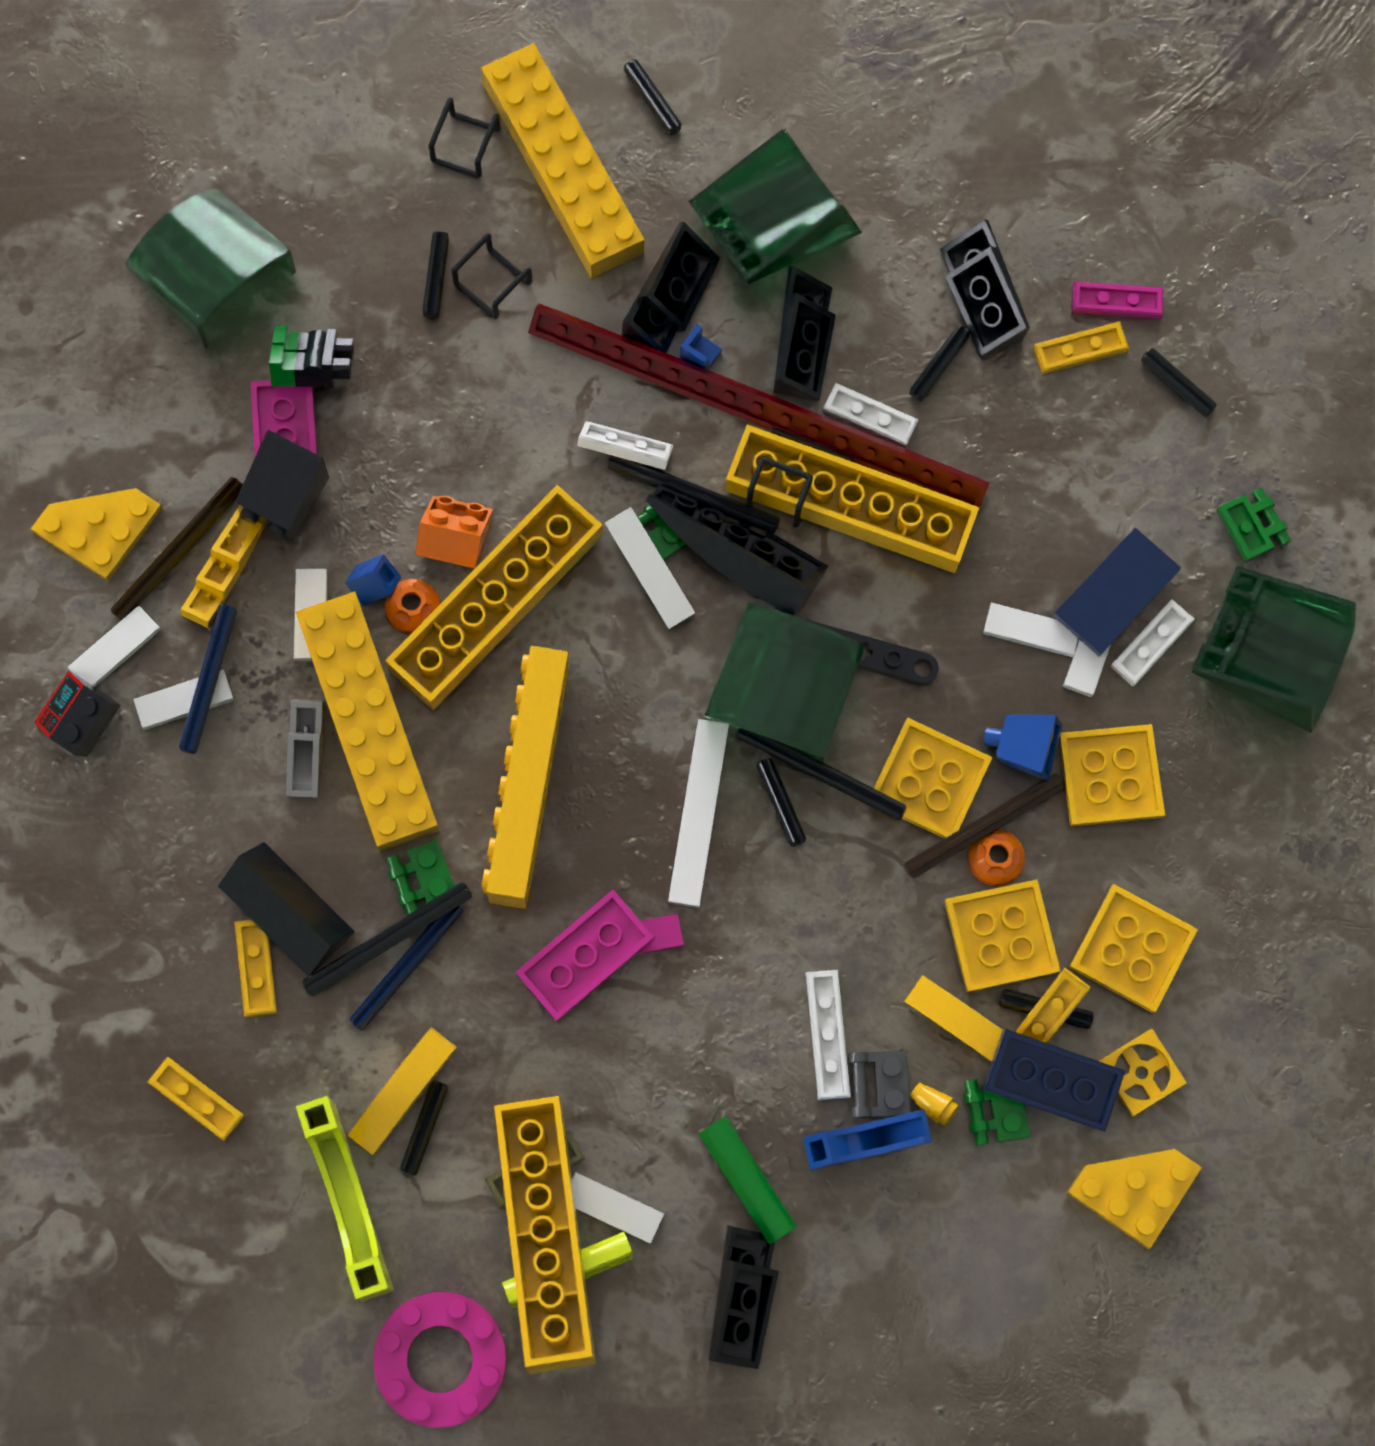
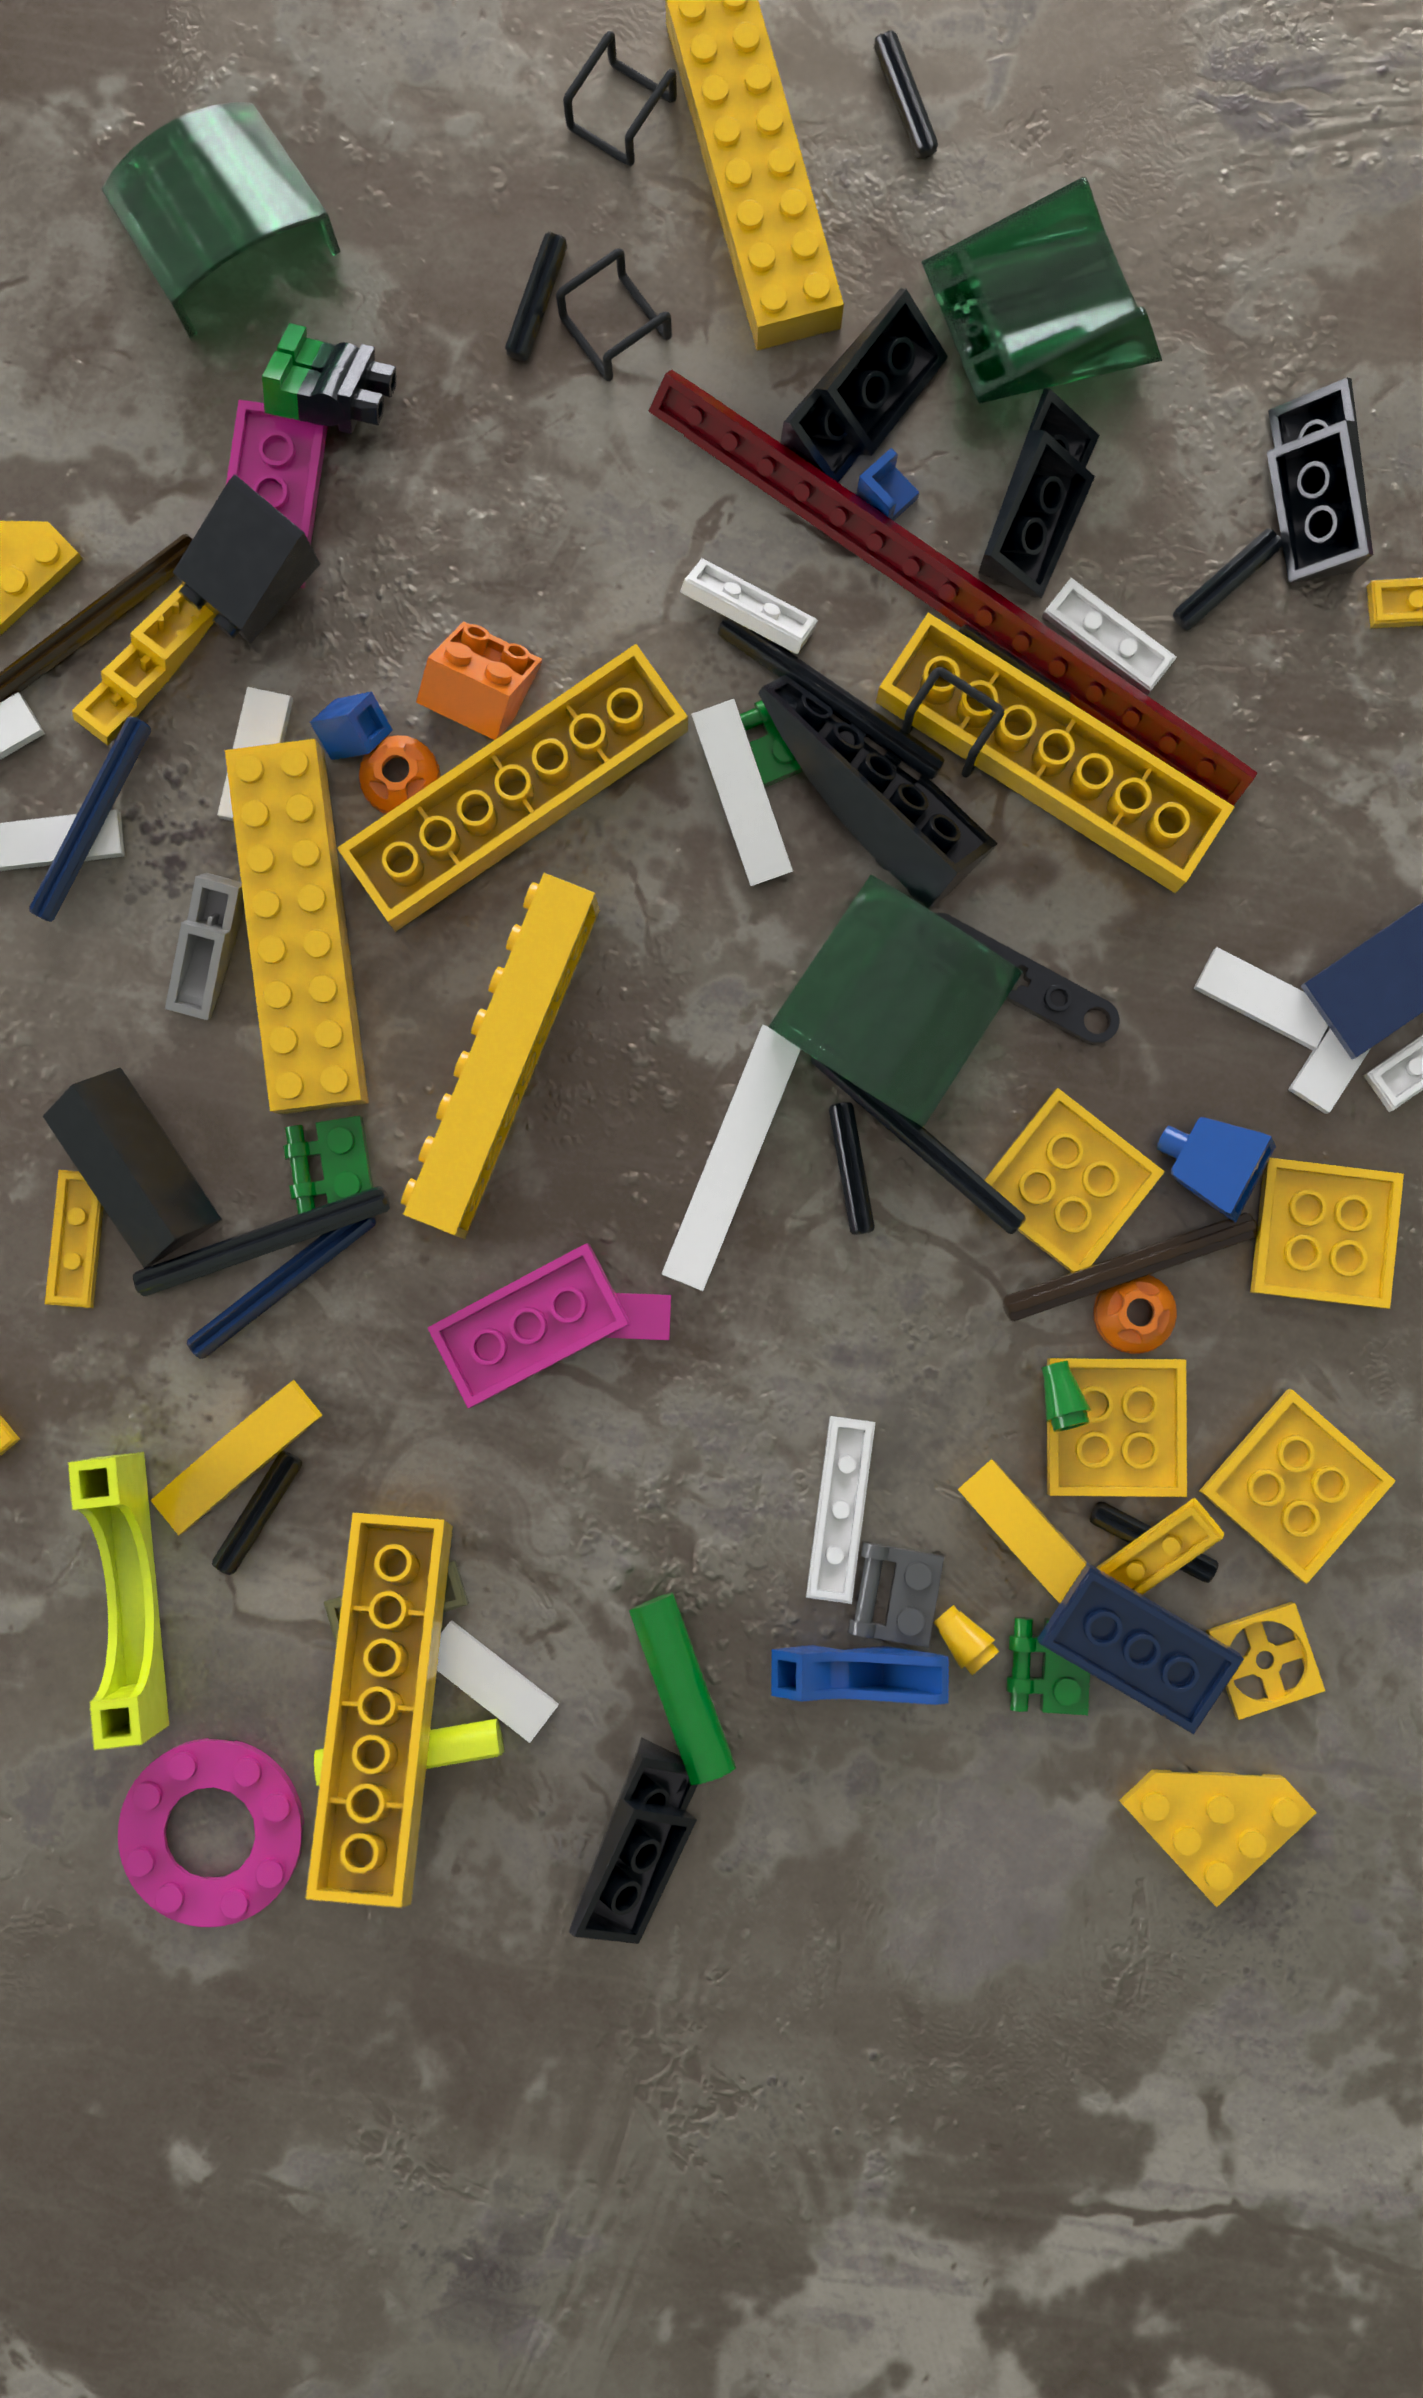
camera: 20 degrees right, 10 degrees up
none -> green cone [1041,1361,1091,1432]

